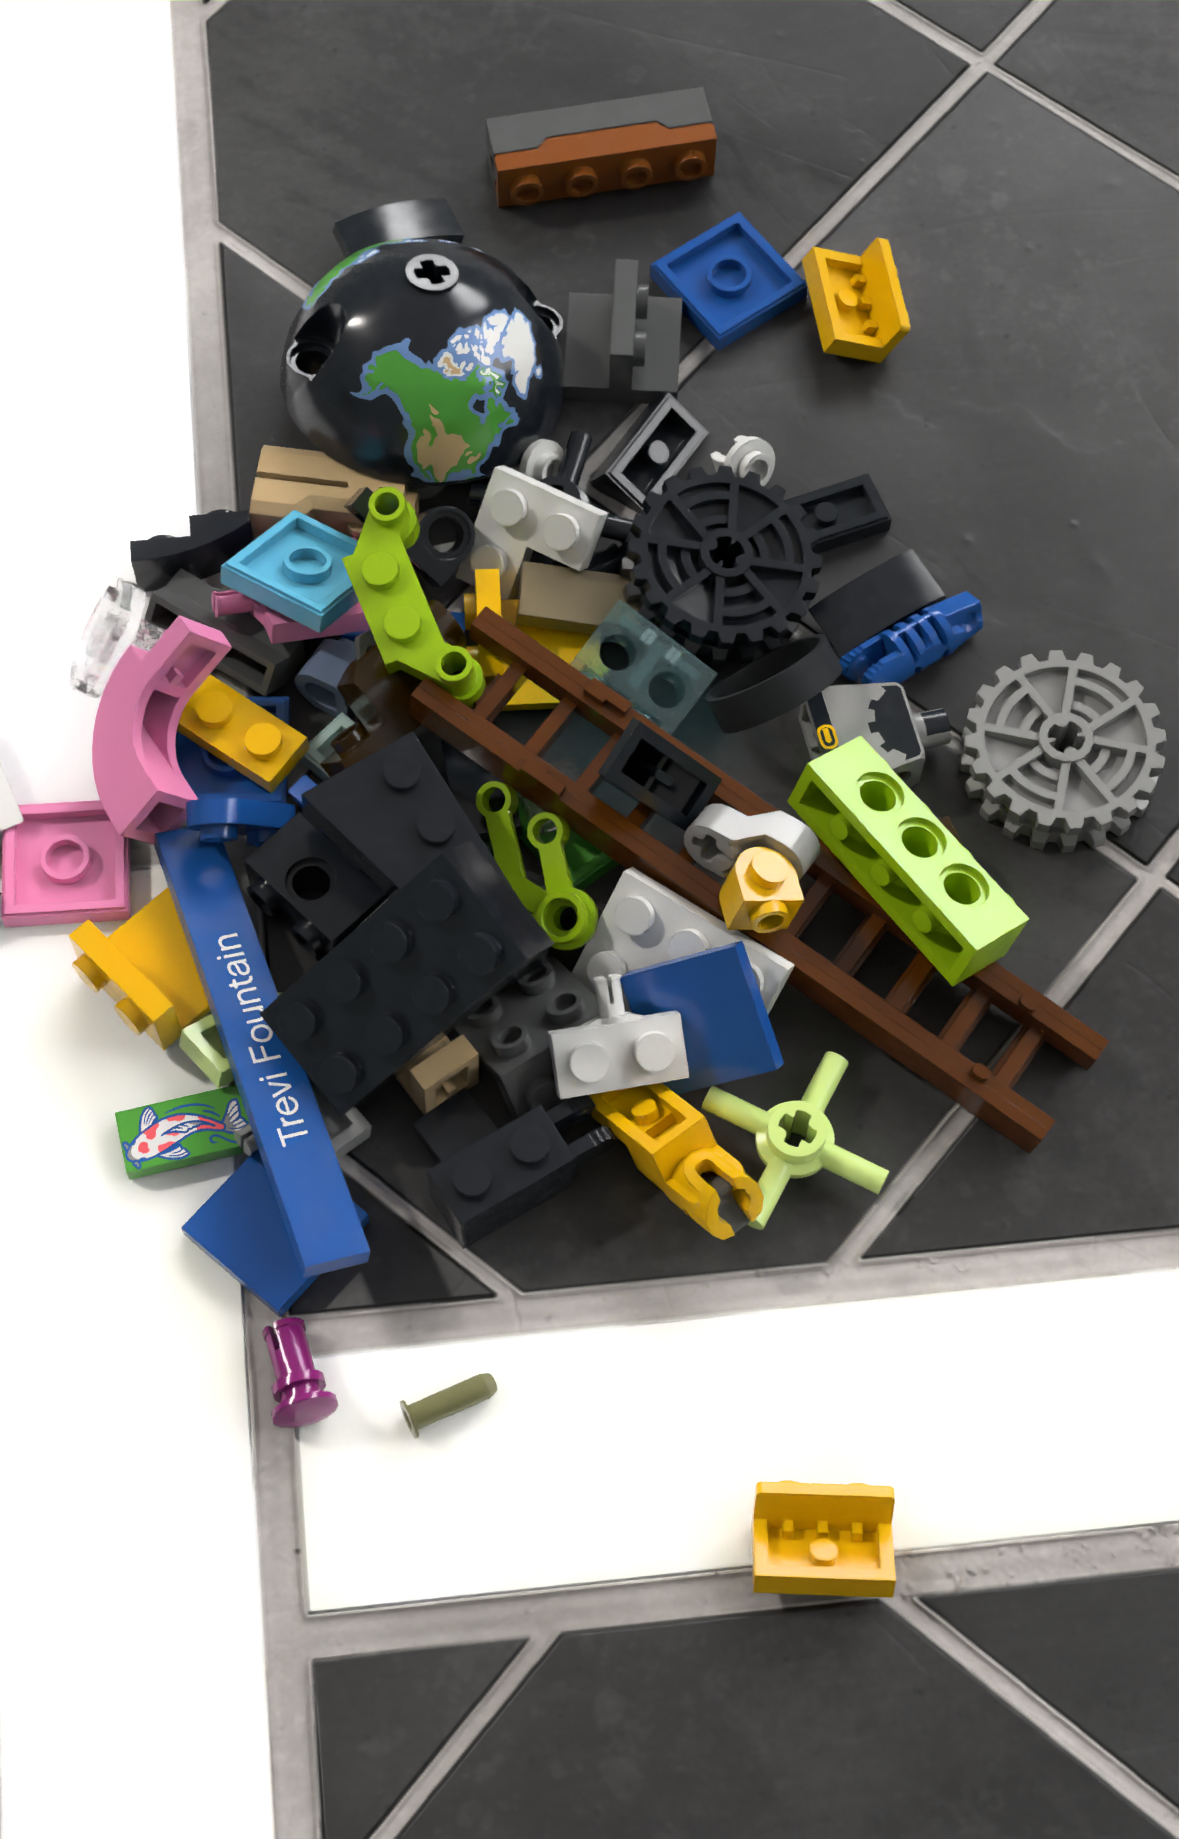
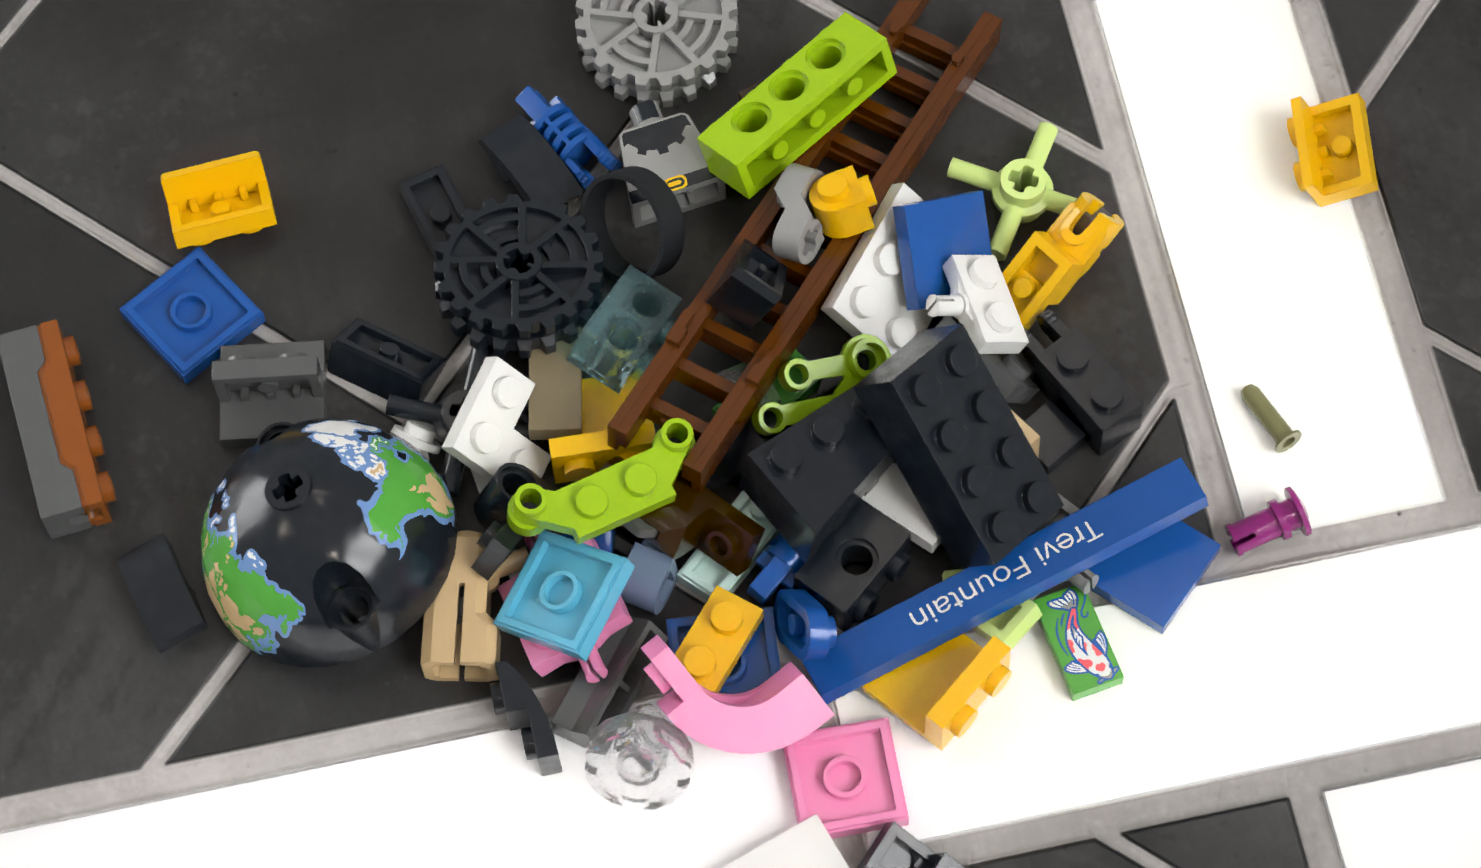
camera: 90 degrees left, 0 degrees up
white plate [711,436,775,487] -> none

